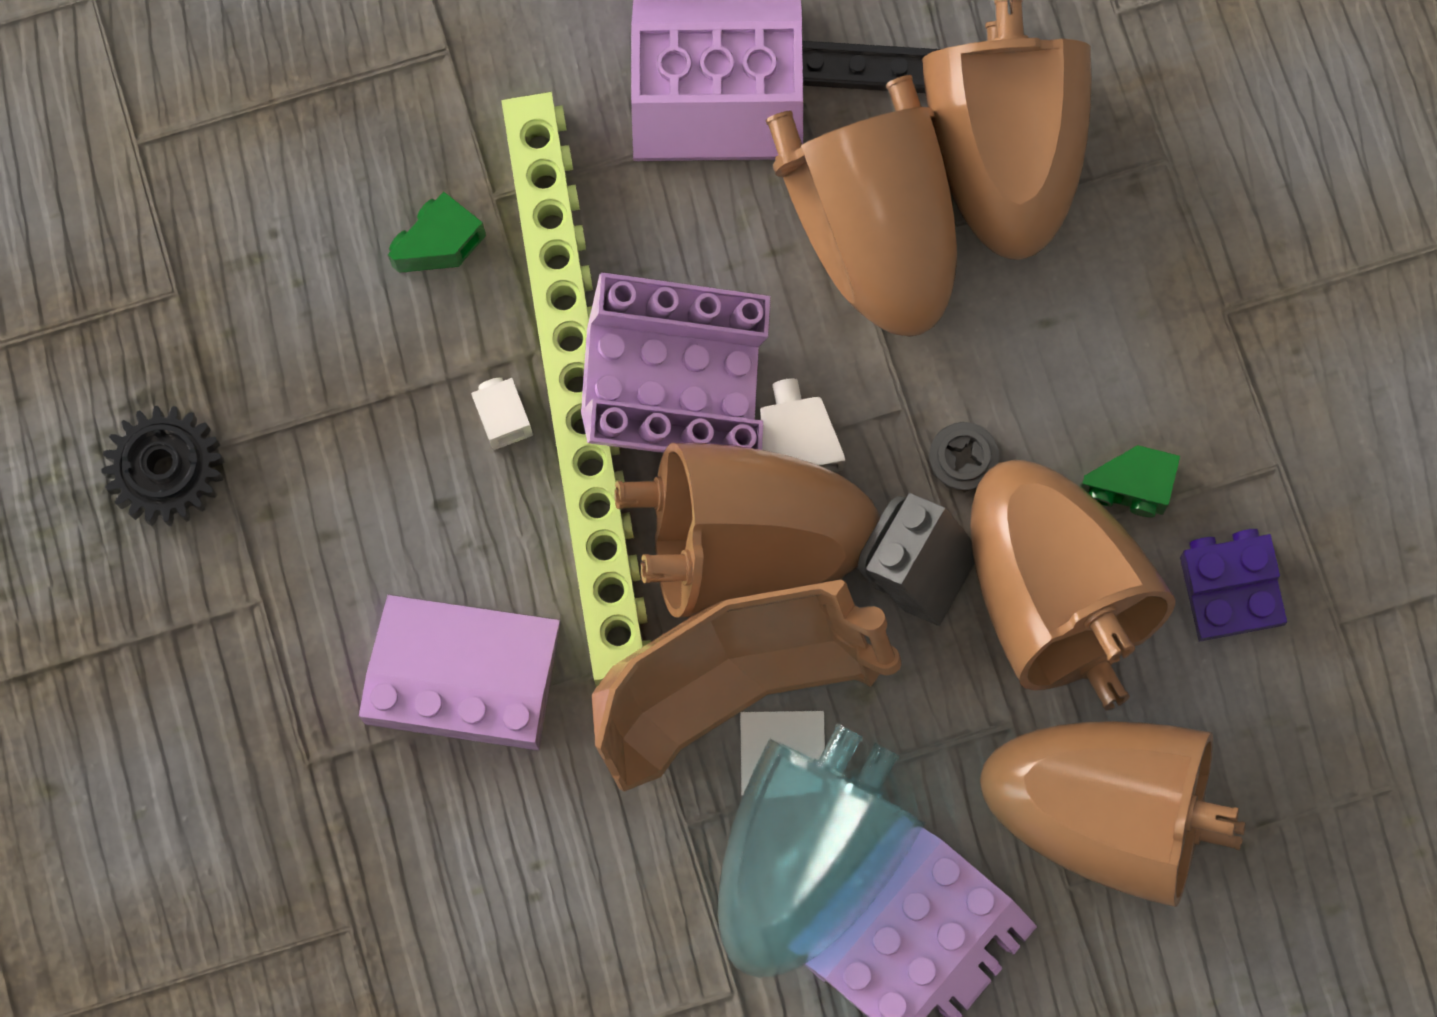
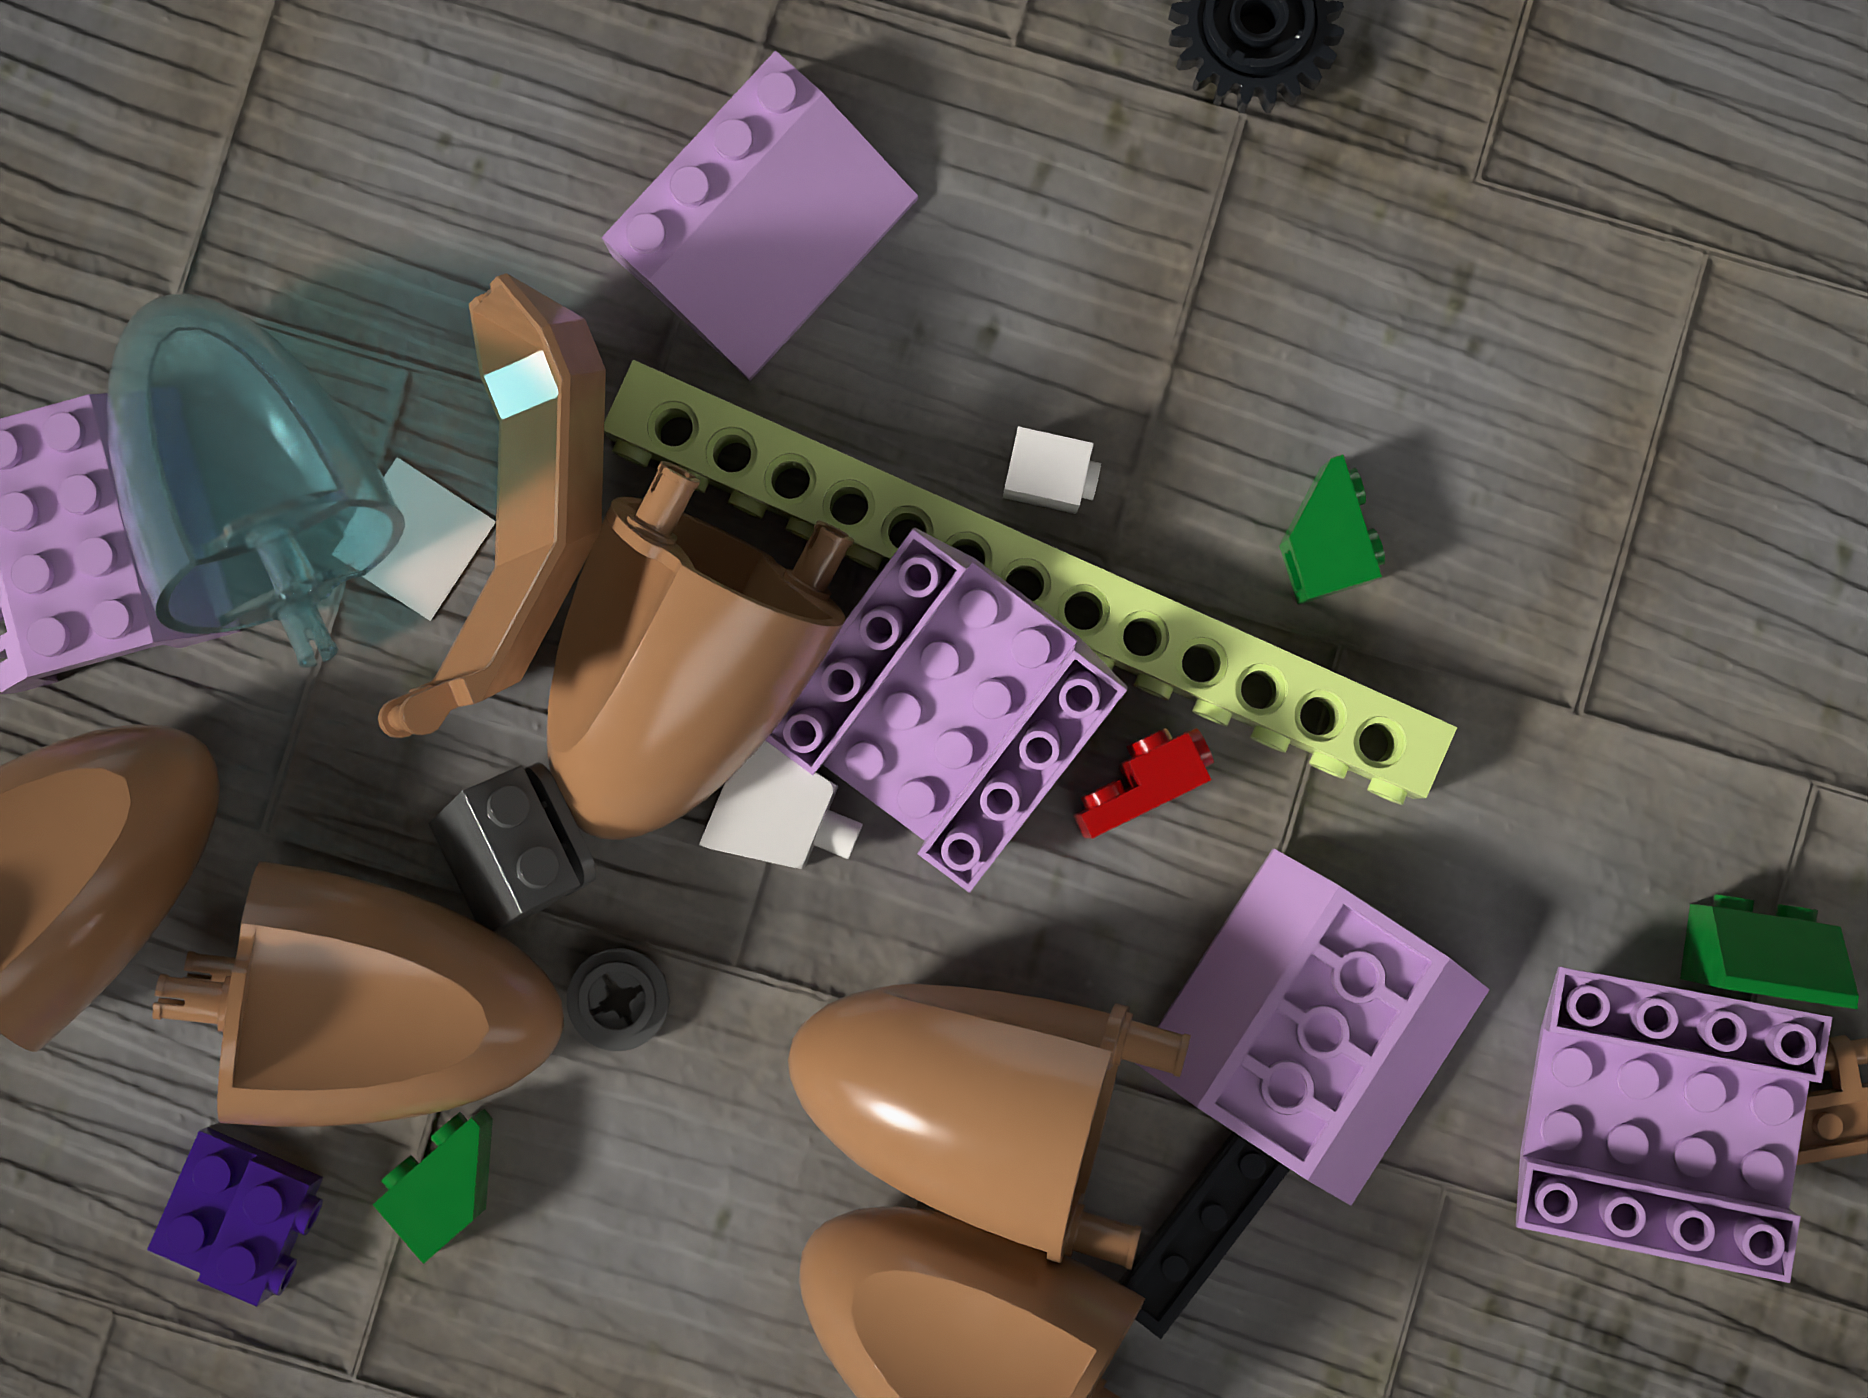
camera: 120 degrees right, 10 degrees up
none -> red plate [1073,728,1214,839]

